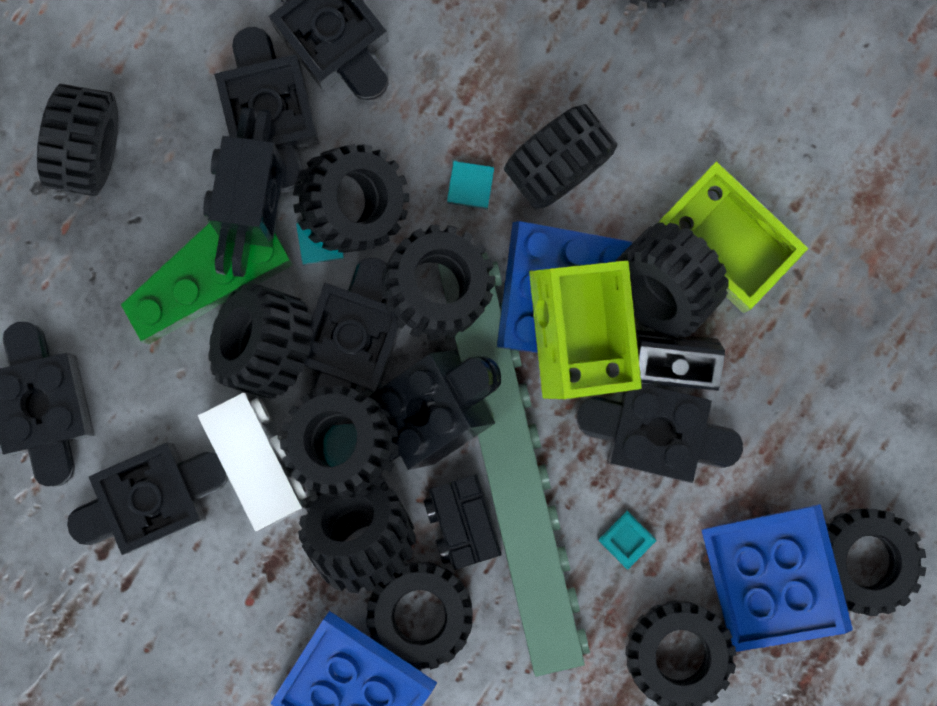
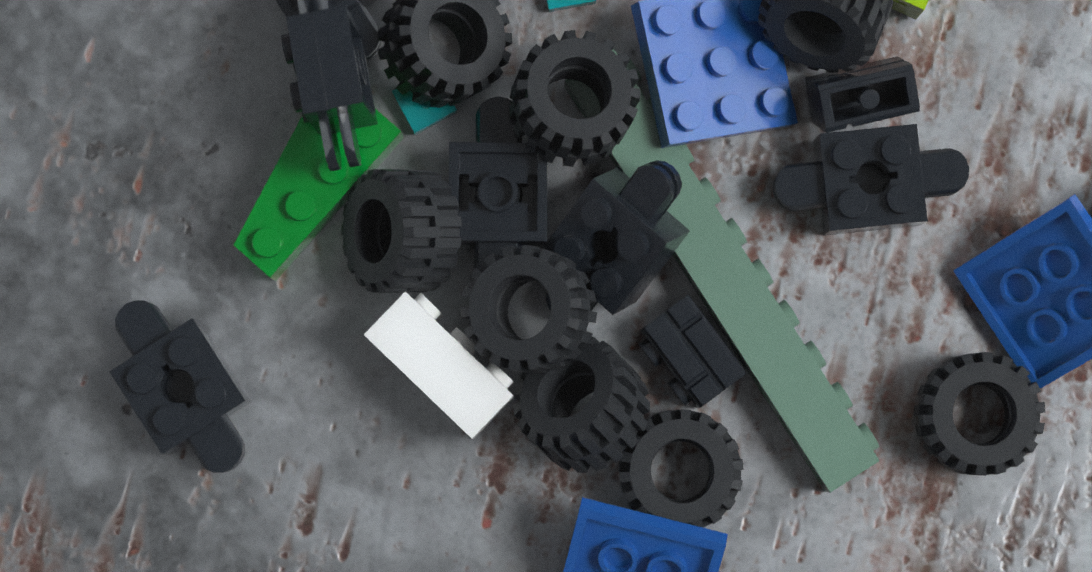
camera: 20 degrees left, 0 degrees up
black tyre [37,83,118,197] -> none
black brick [67,442,228,555] -> none
teal tile [323,423,357,467] -> none
lime piece [529,261,642,399] -> none
teal tile [597,510,657,570] -> none

